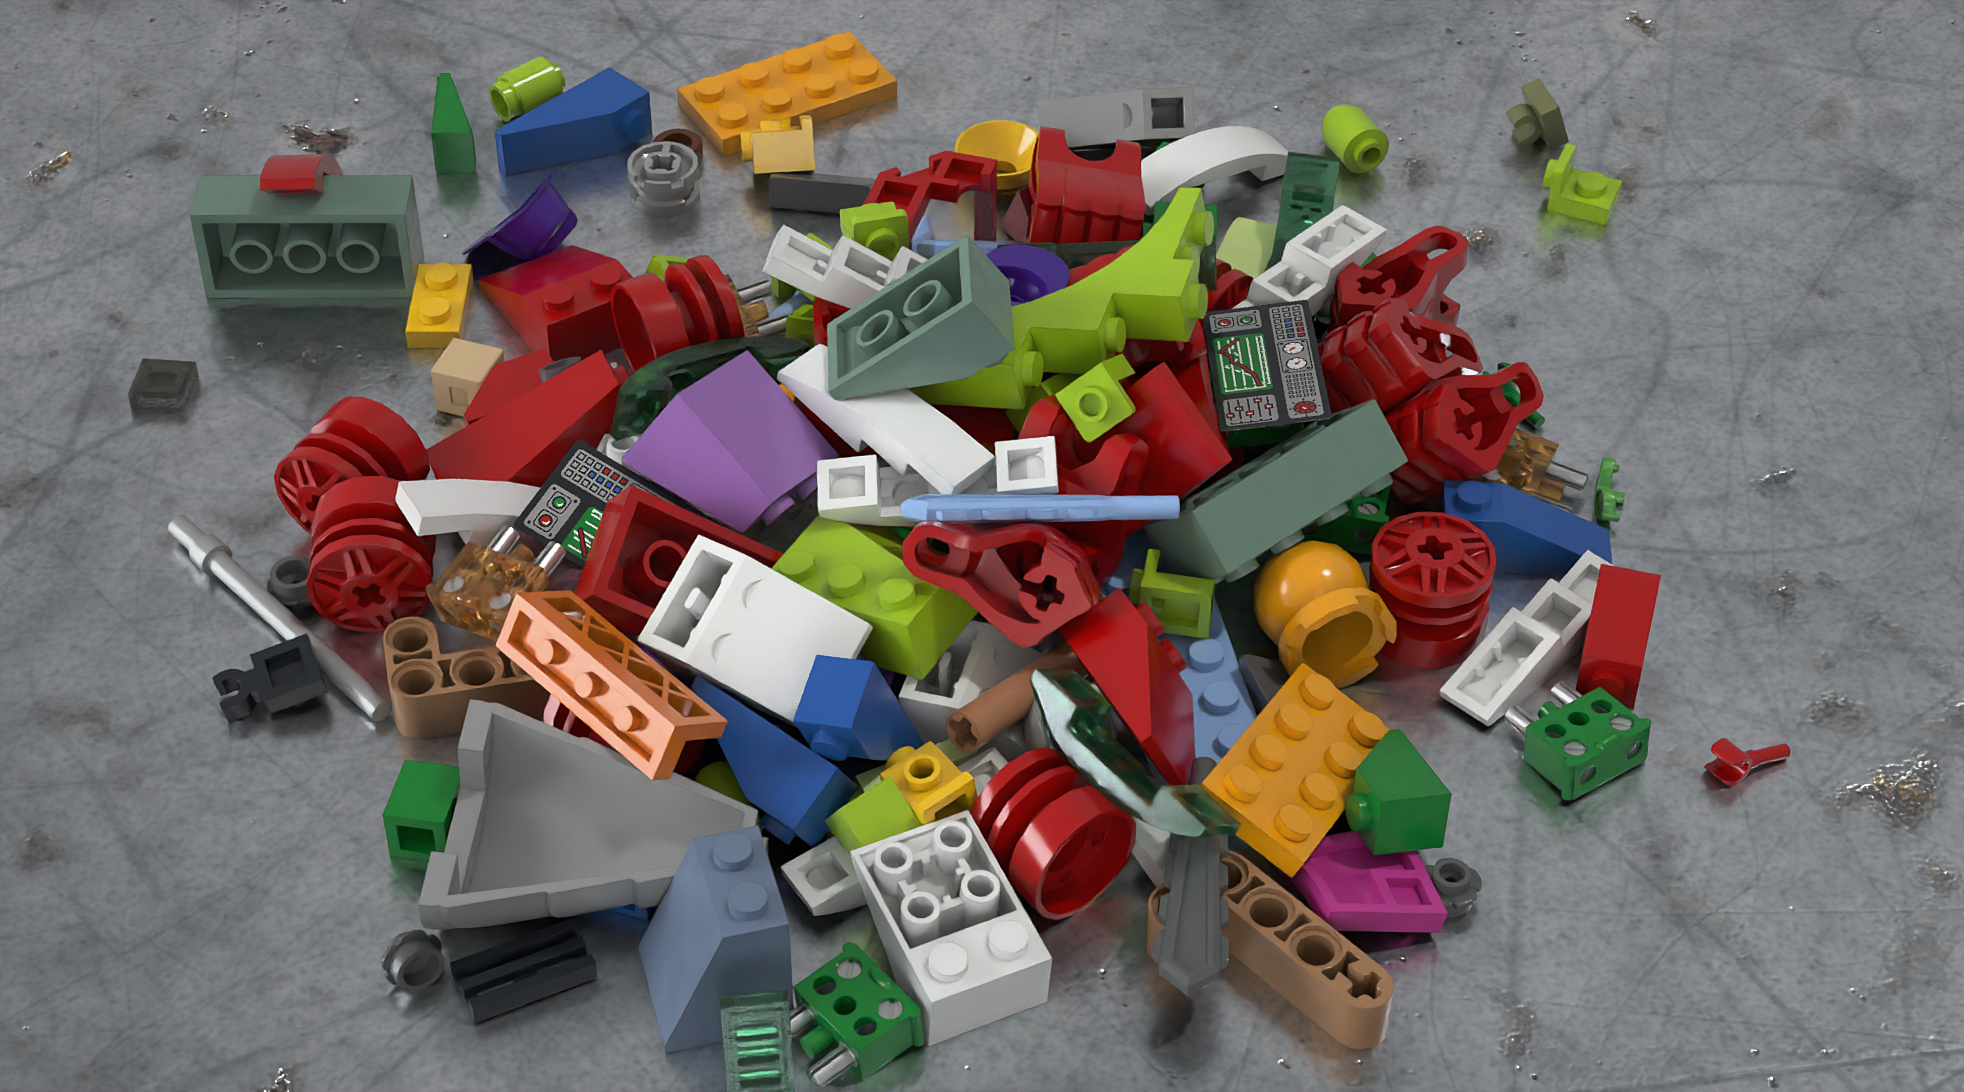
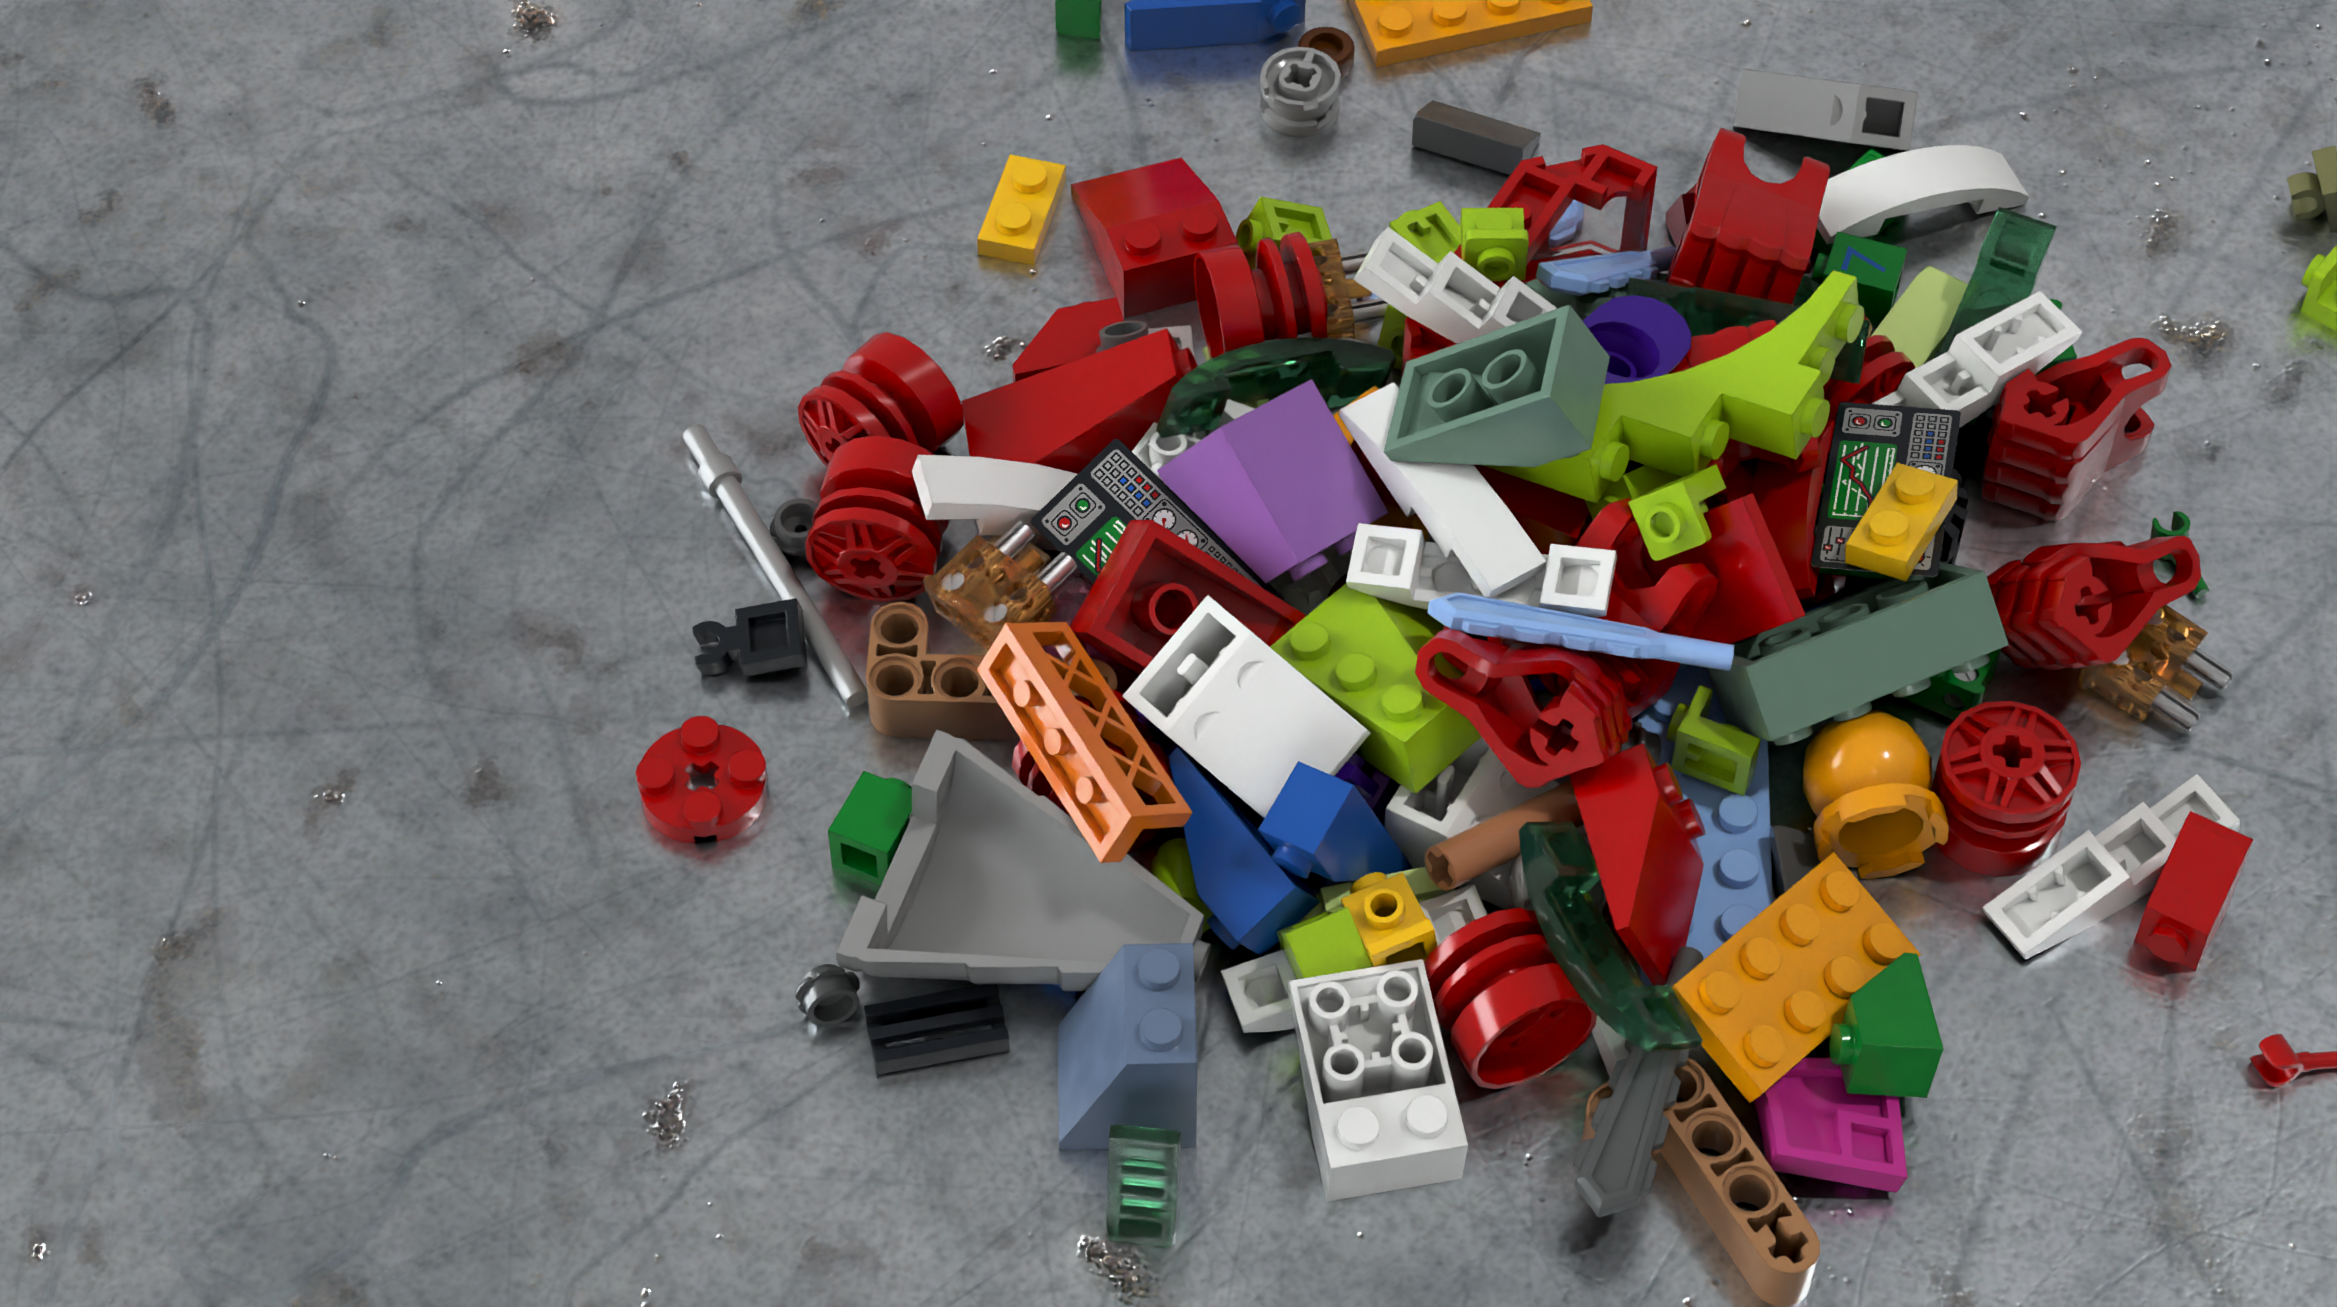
camera: 15 degrees right, 10 degrees up
clear smoke tile [128,358,199,412] -> none
sand green brick [189,175,424,298] -> none
red slope [260,154,343,194] -> none
tan piece [431,338,505,417] -> none
dark purple piece [461,170,578,260] -> none
yellow brick [740,115,815,174] -> none
green piece [766,942,925,1089] -> none
yellow piece [954,120,1039,195] -> none
red piece [1317,298,1484,414] -> none
lime brick [1321,104,1389,173] -> none
dark grey plate [1425,858,1482,917] -> none
blue slope [1439,480,1613,575] -> none
green piece [1504,681,1651,800] -> none
bright green piece [1594,457,1625,522] -> none
none -> red plate [635,716,768,843]
none -> yellow plate [1845,463,1958,581]

